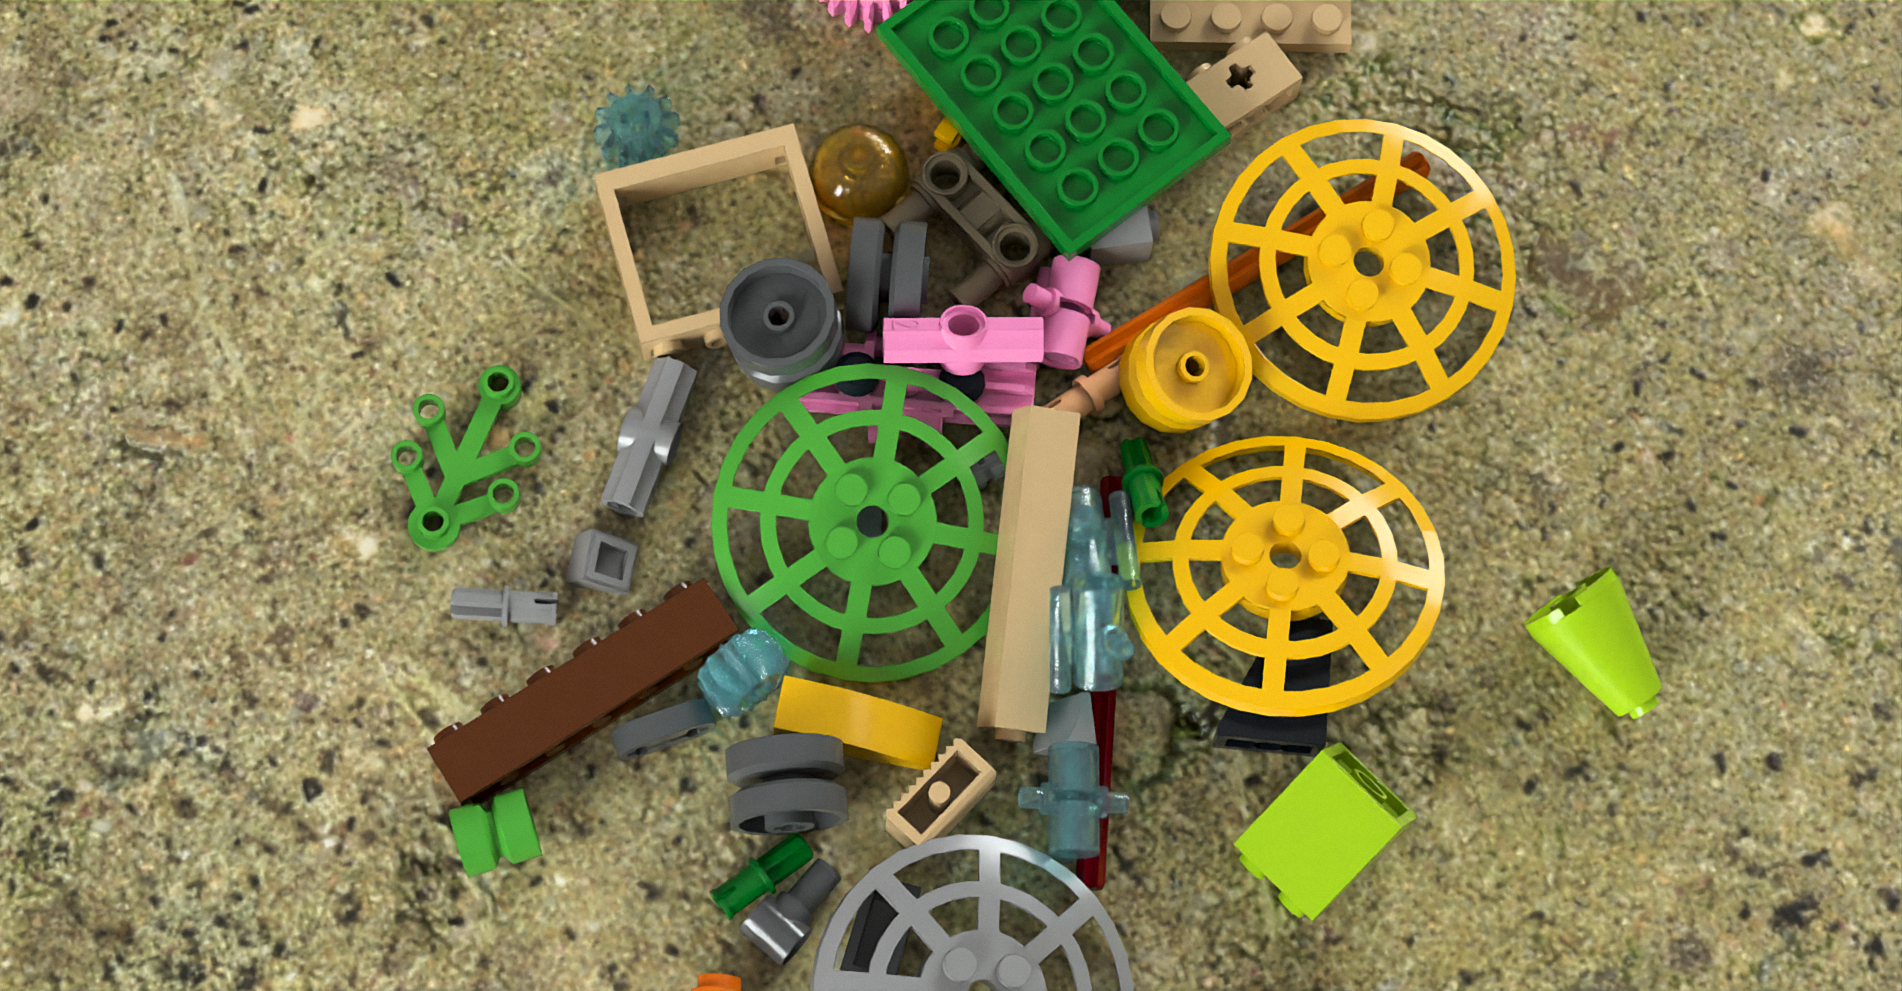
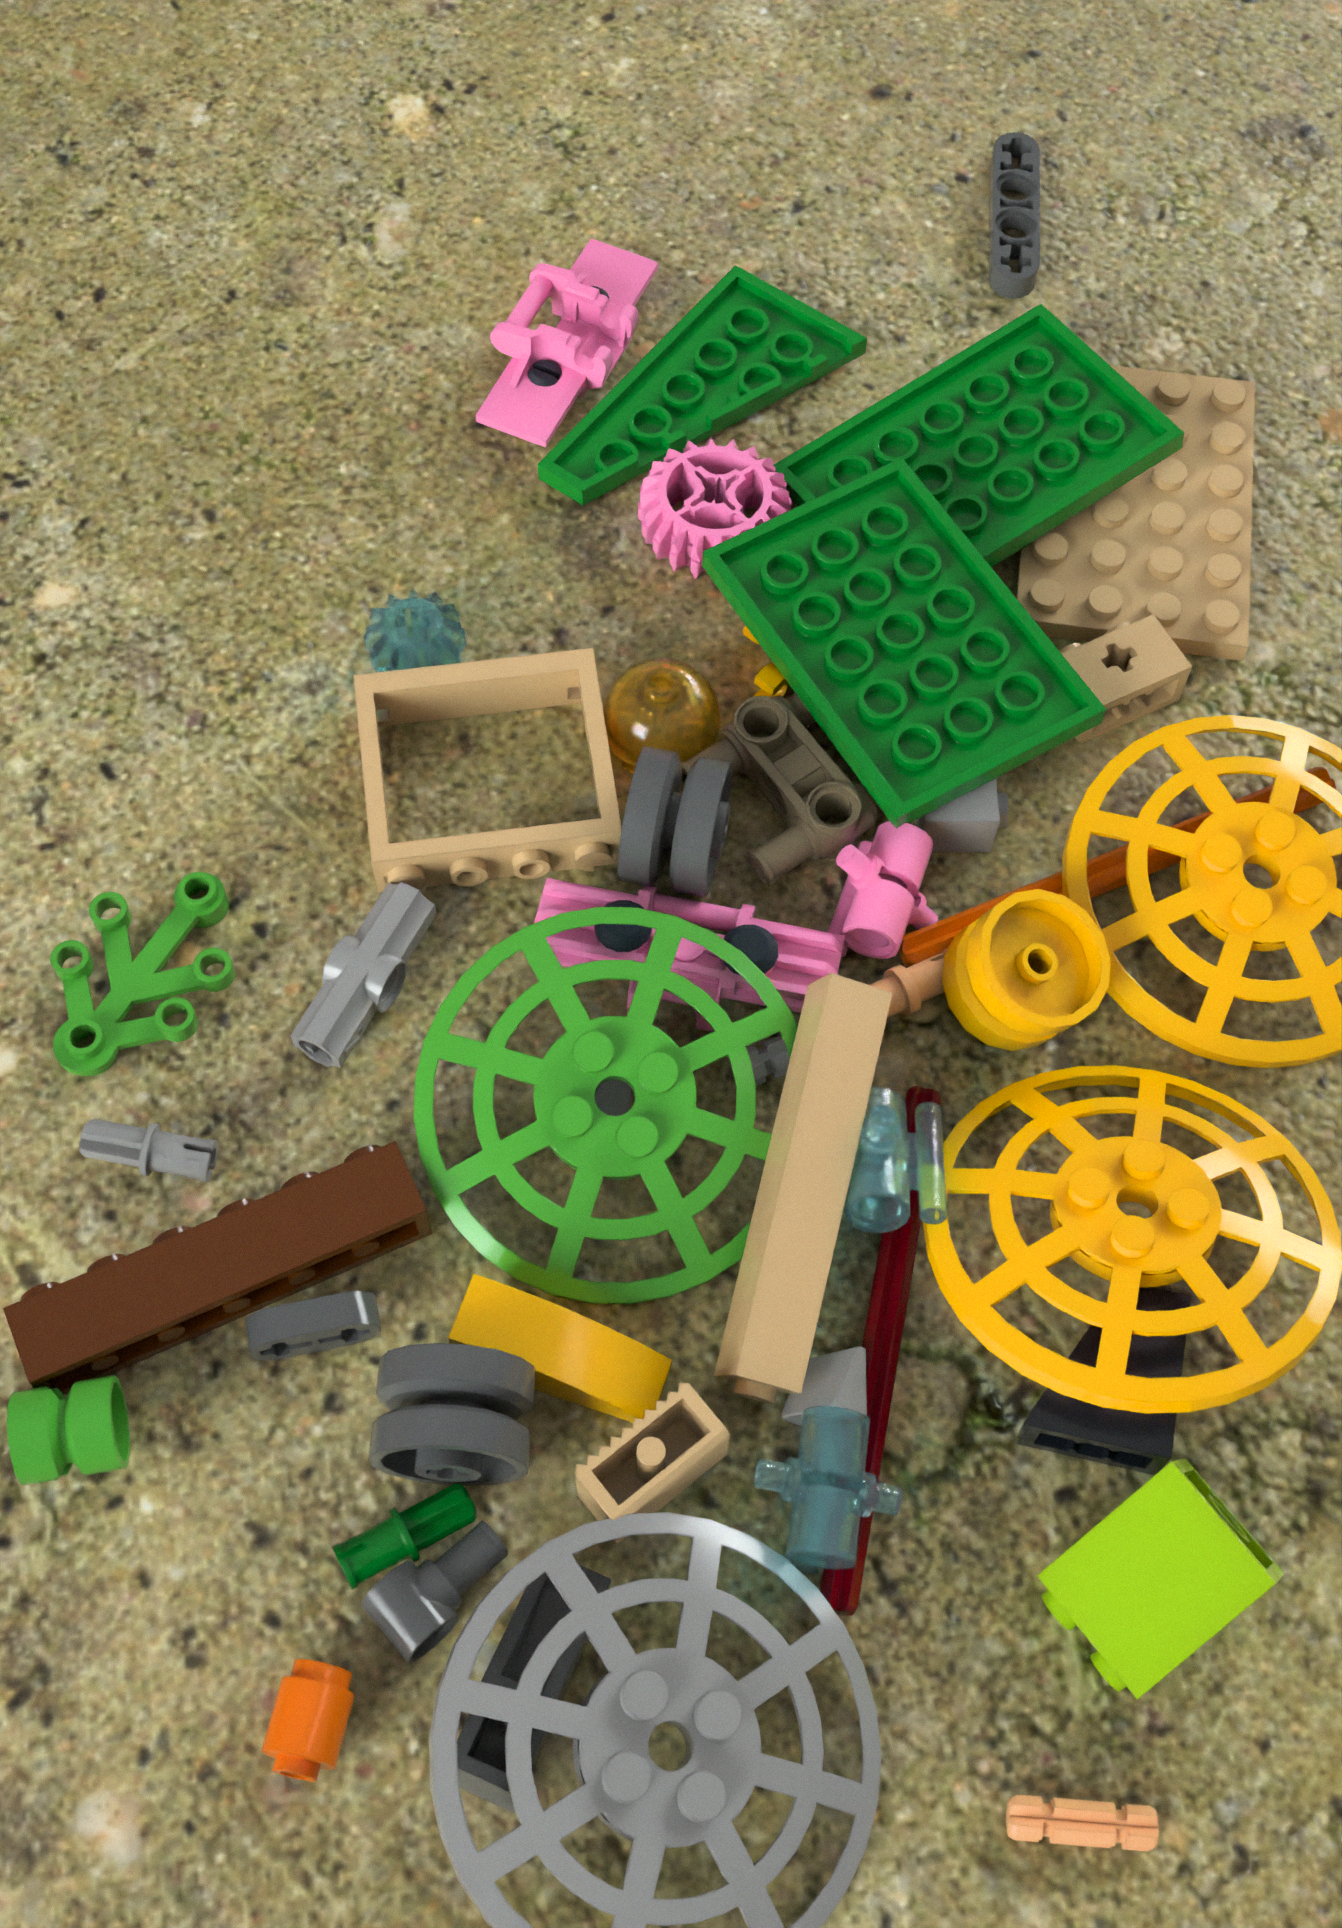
camera: 10 degrees right, 10 degrees down
light grey slope [566,528,639,595] -> none
clear light blue gear [697,628,790,718] -> none
dark grey wheel [720,257,845,392] -> none
bright pink piece [883,305,1044,376] -> none
clear light blue pin [1049,571,1135,694] -> none
green axle [1119,437,1169,528] -> none

